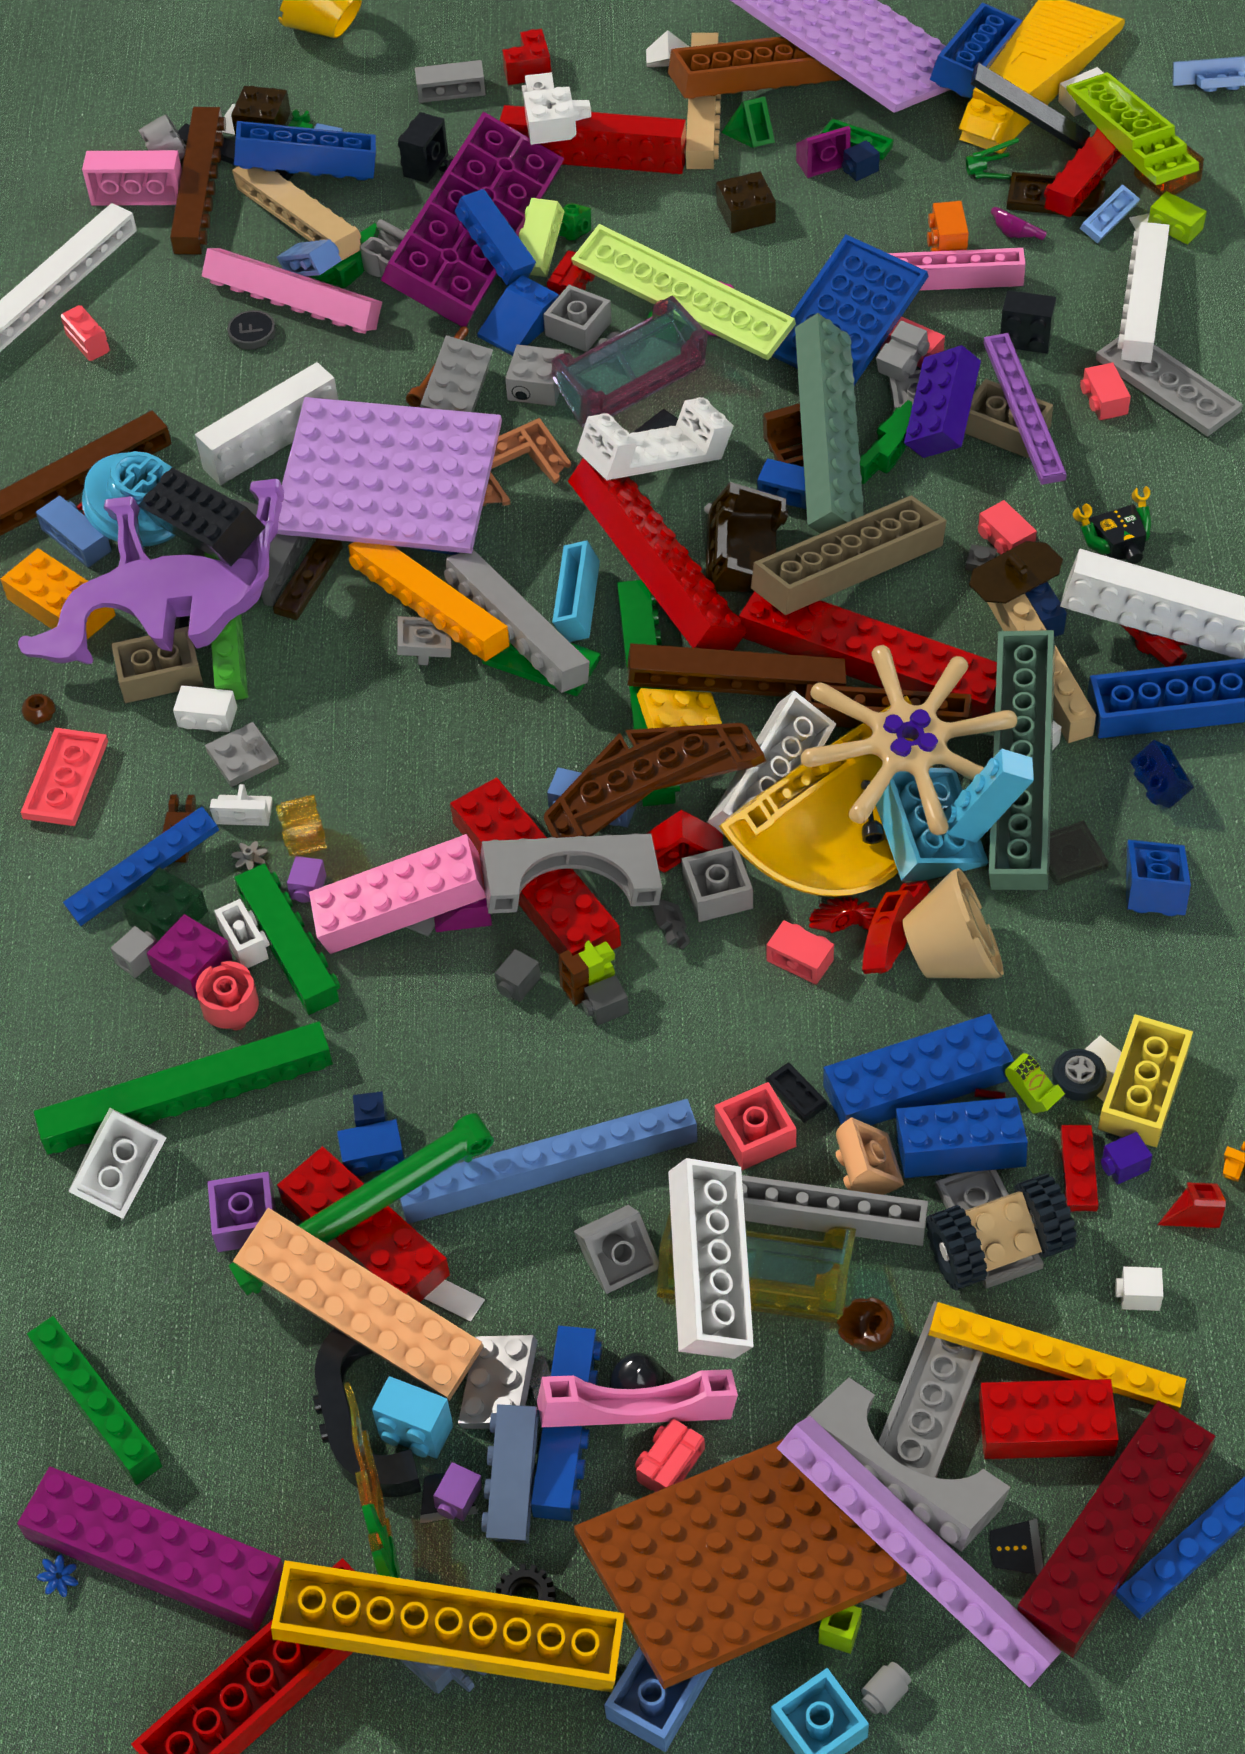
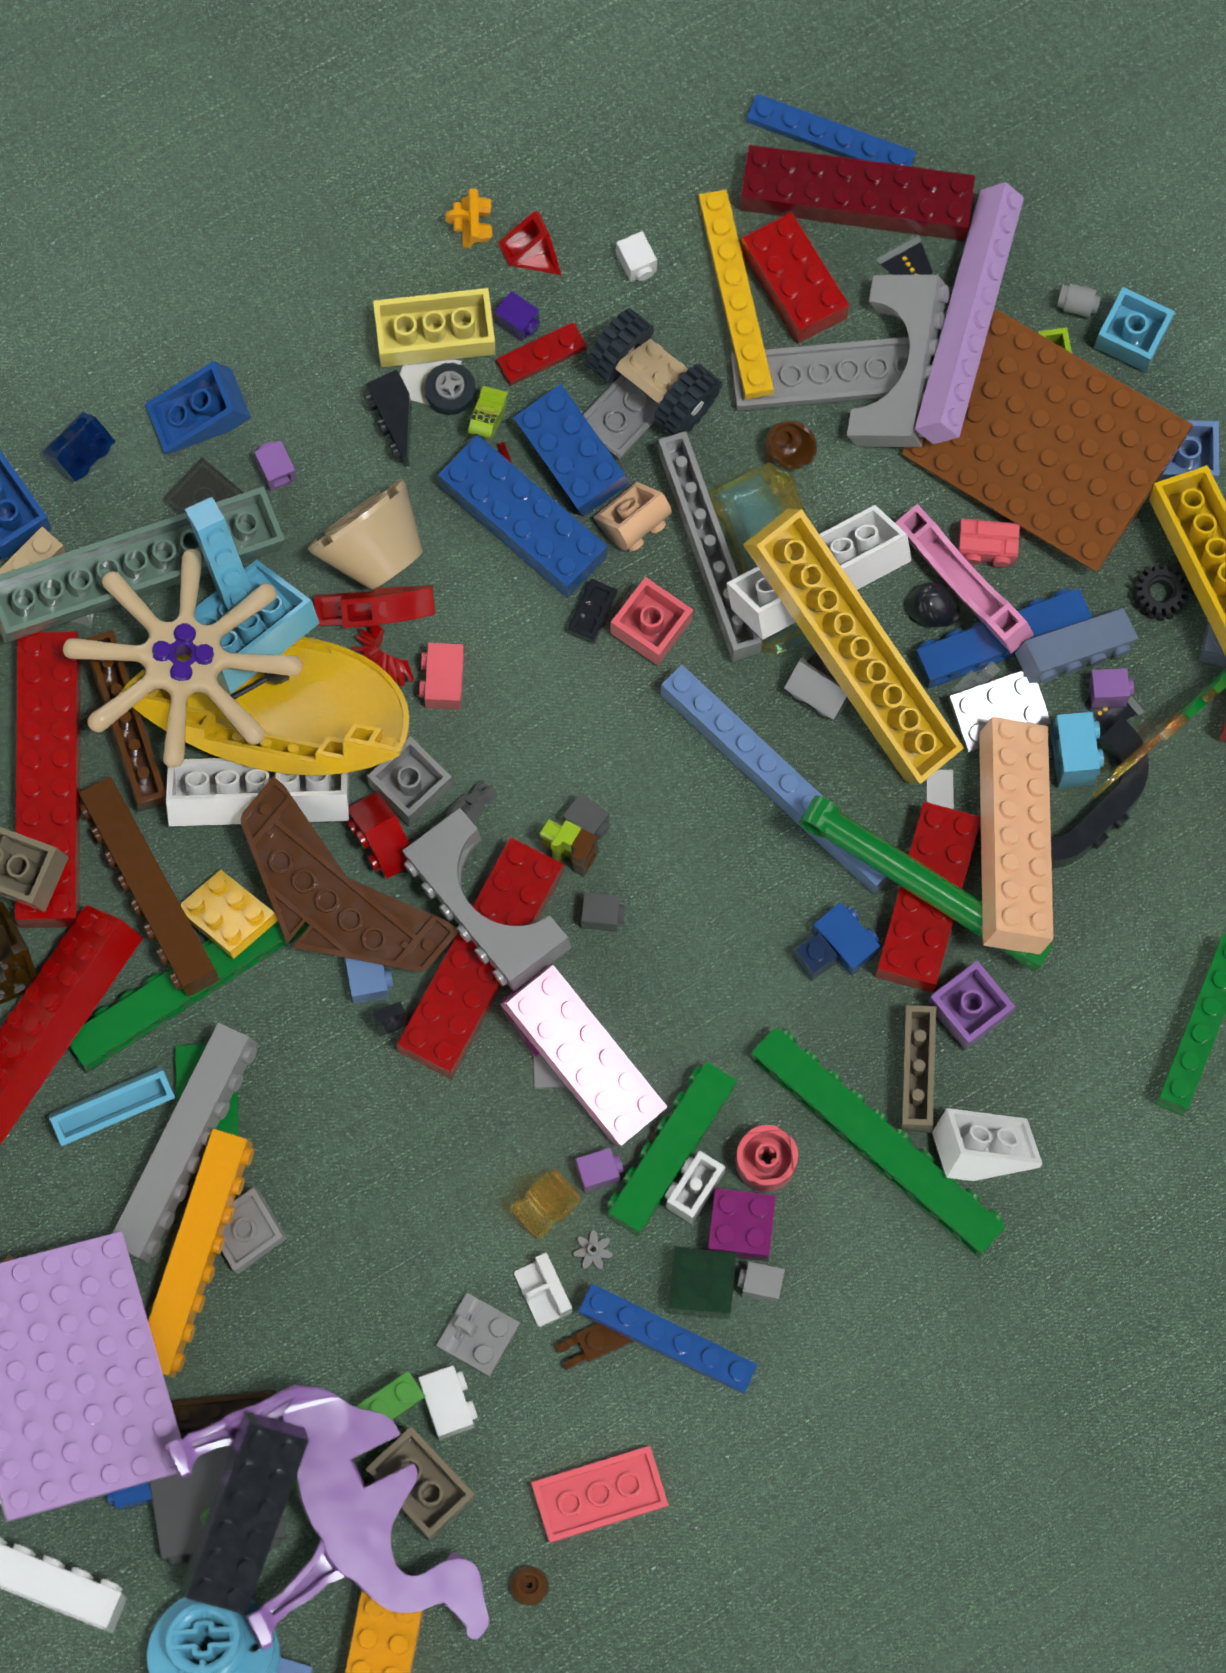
camera: 125 degrees left, 20 degrees up
none -> medium lavender brick [254,440,297,492]
none -> black slope [364,369,412,467]
none -> black plate [373,1002,407,1037]
none -> yellow brick [743,508,964,784]
none -> dark tan brick [902,1005,936,1133]

